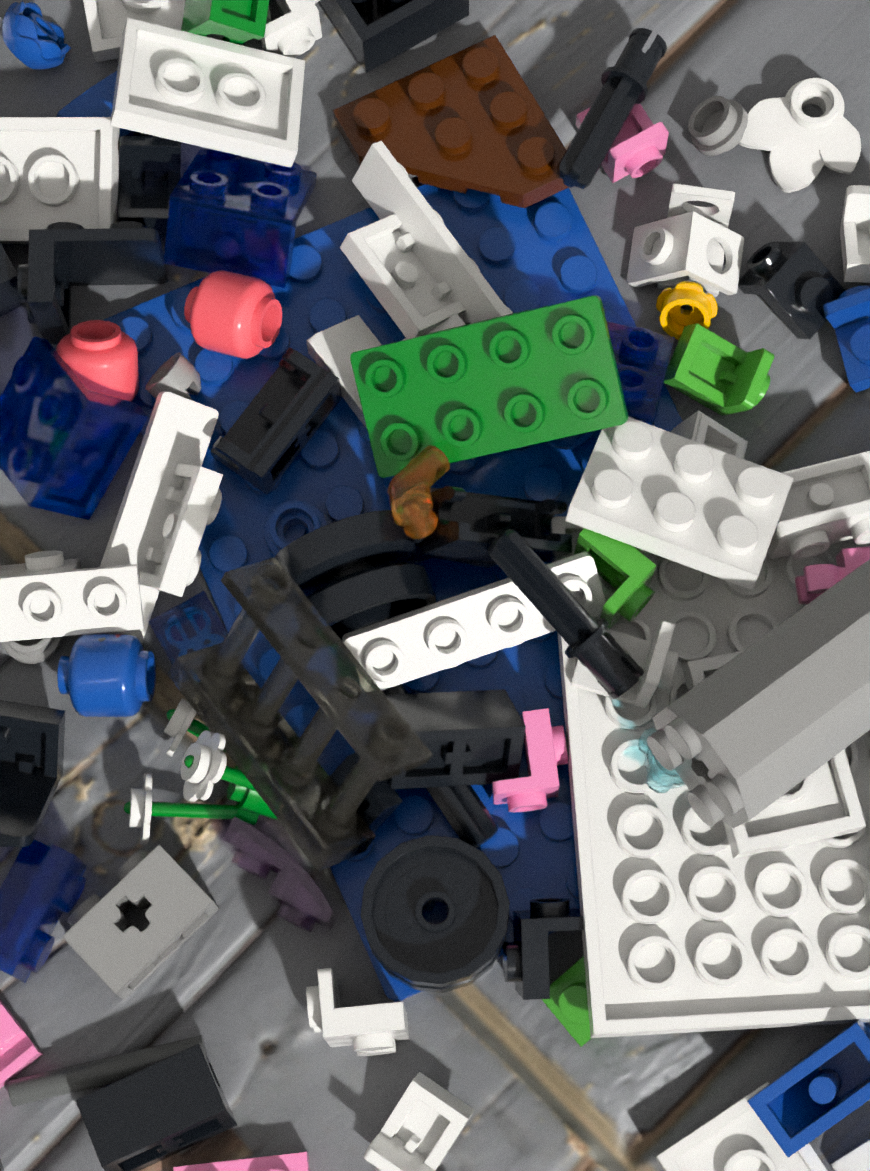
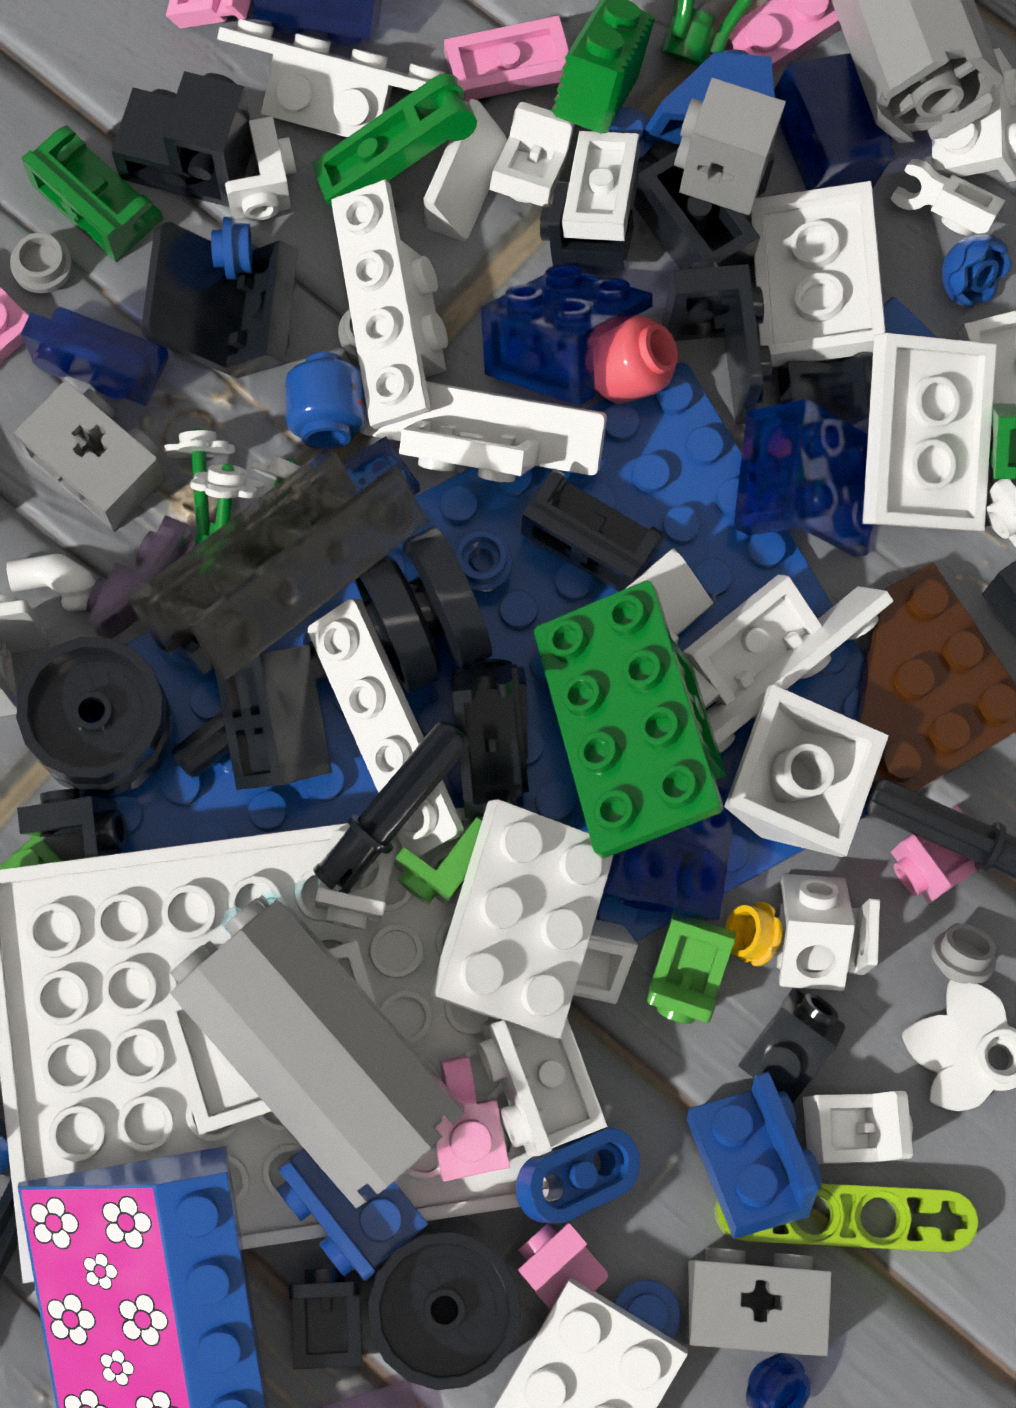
camera: 75 degrees right, 0 degrees up
light grey hinge [145,352,201,400] -> none
coral head [184,270,282,359] -> none
clear orange arm [388,445,450,539] -> none
bright pink bracket [492,708,568,813] -> none
none -> white arm [6,554,96,612]
none -> white slope [724,684,889,857]

